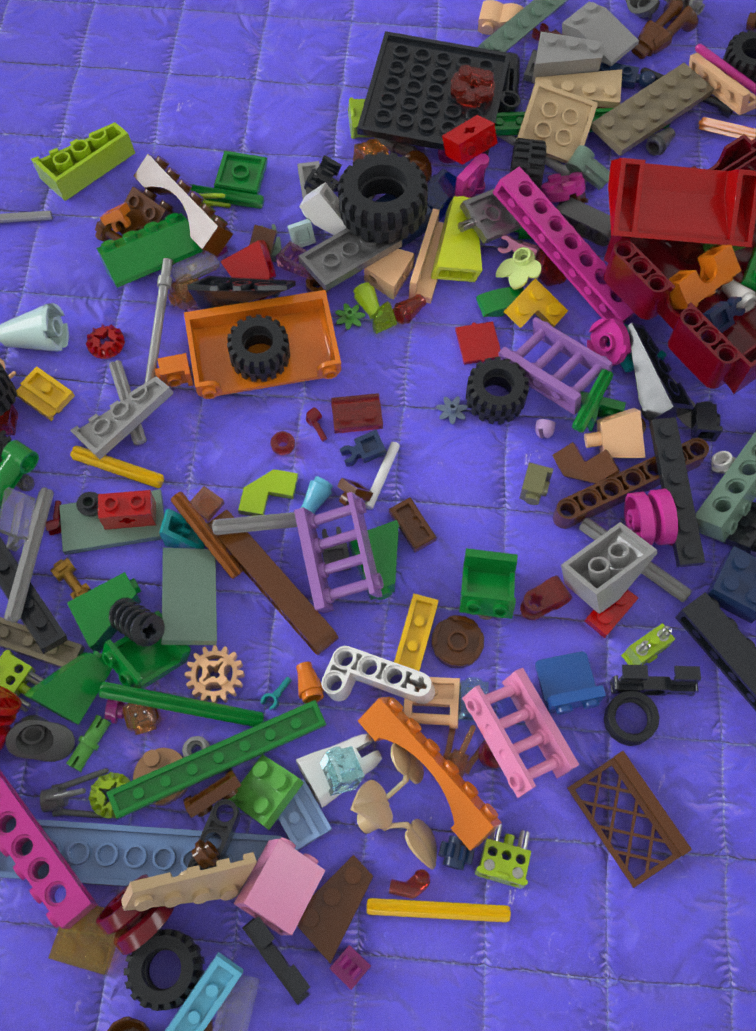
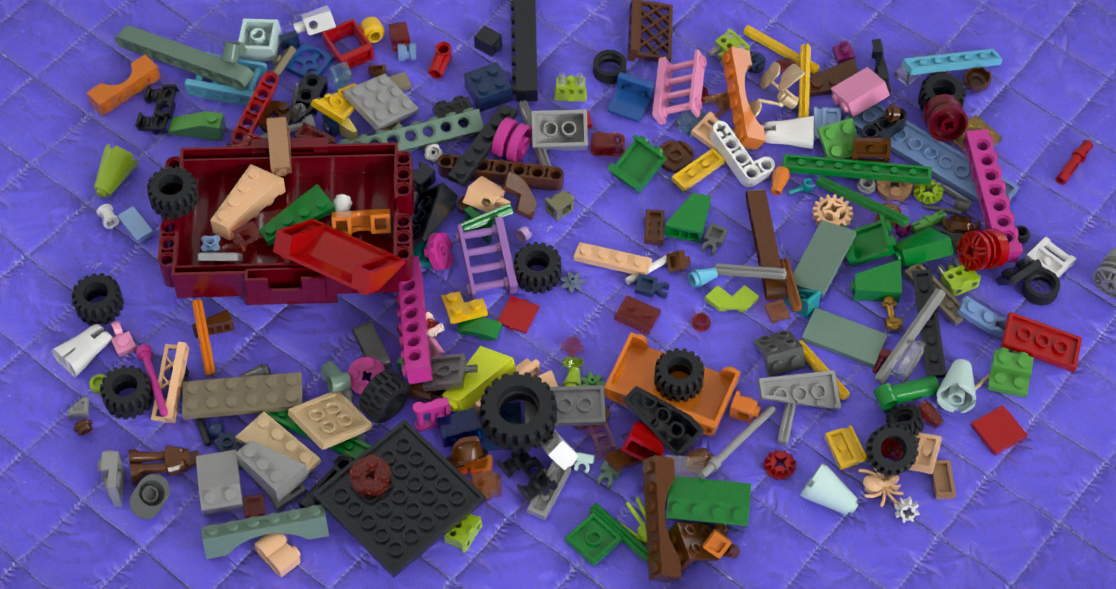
camera: 145 degrees left, 10 degrees down
black plate [76,492,98,517] -> none
red brick [98,490,156,530] -> none
black piece [109,597,165,647] -> none
tan wing [121,852,257,911] -> none
medium lavender fence [294,492,384,613] -> none
dark red hand [306,407,327,442] -> none
clear light blue brick [320,746,365,796] -> none
clear red cone [392,294,426,324] -> none
red brick [442,115,498,165] -> none
yellowish green plate [496,247,542,290] -> none
black piece [610,665,701,696] -> none
dark blue plate [703,296,746,333] -> none
none -> clear pink plate [561,337,584,357]
none -> light nougat plate [574,242,652,275]
none -> dark grey bracket [754,330,805,377]
none -> yellow axle [798,44,811,118]
none -> reddish brown plate [942,215,981,233]

